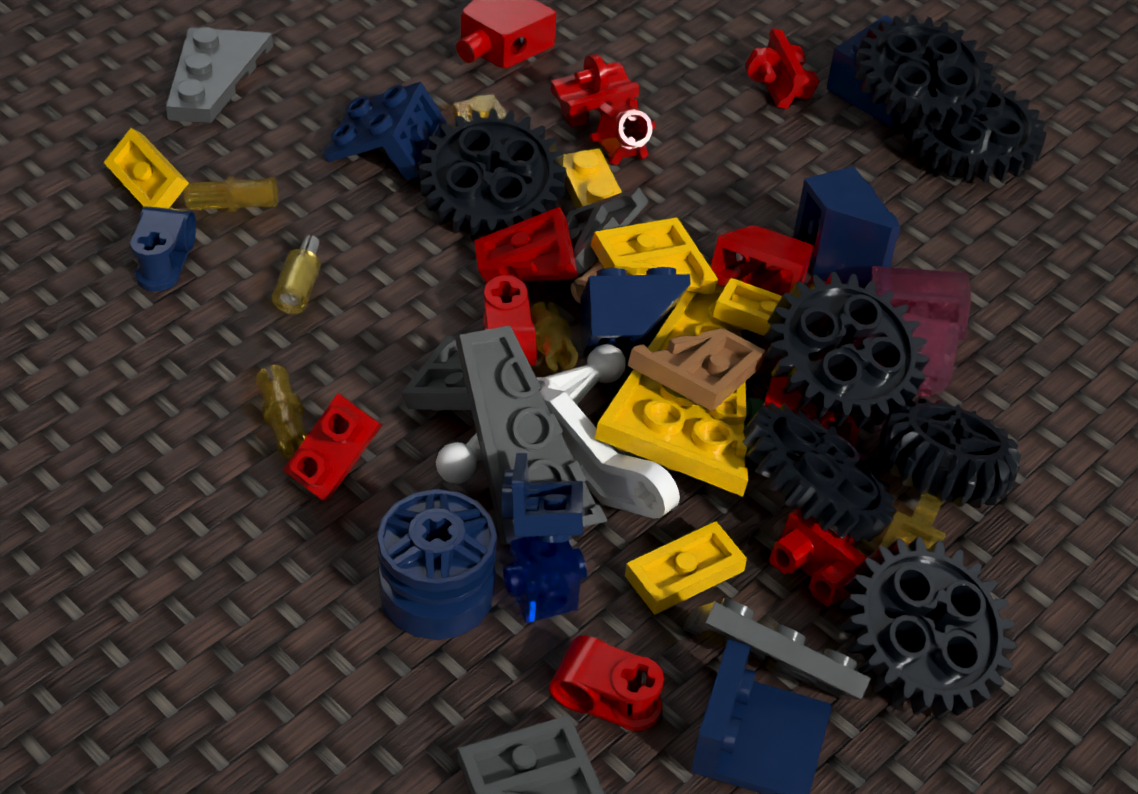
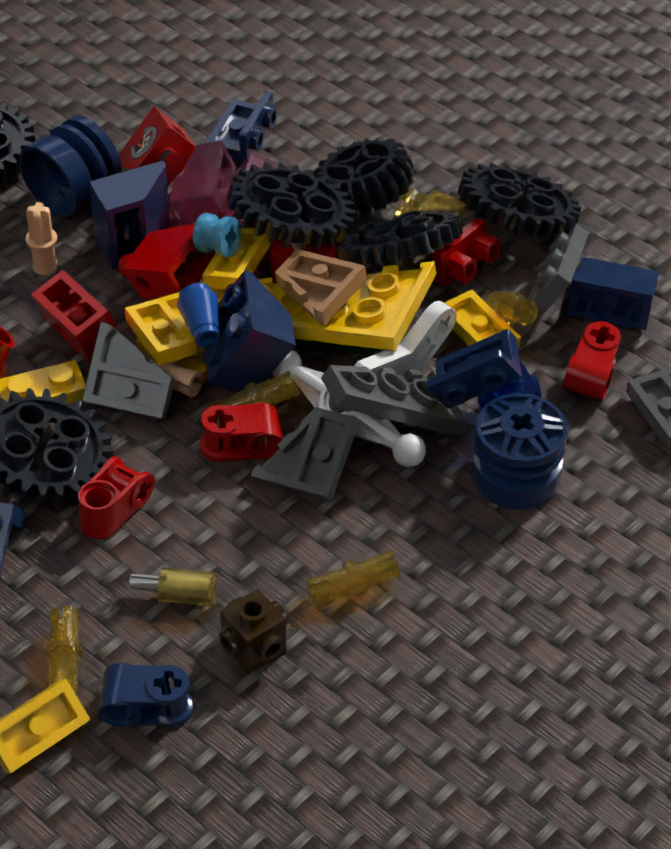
camera: 90 degrees left, 0 degrees up
red hips [283,393,383,502] -> none
red wing [474,207,578,283] -> none
none -> dark blue wheel [19,115,122,217]
none -> light nougat axle [26,202,58,275]
none -> red brick [31,270,119,365]
none -> red piece [78,456,155,539]
none -> red torso [118,106,196,188]
none -> blue cone [177,283,220,347]
none -> dark azure wheel [193,213,241,257]
none -> dark blue bracket [205,91,277,164]
none -> dark brown brick [218,589,288,675]
none -> clear yellow pin [486,291,538,325]

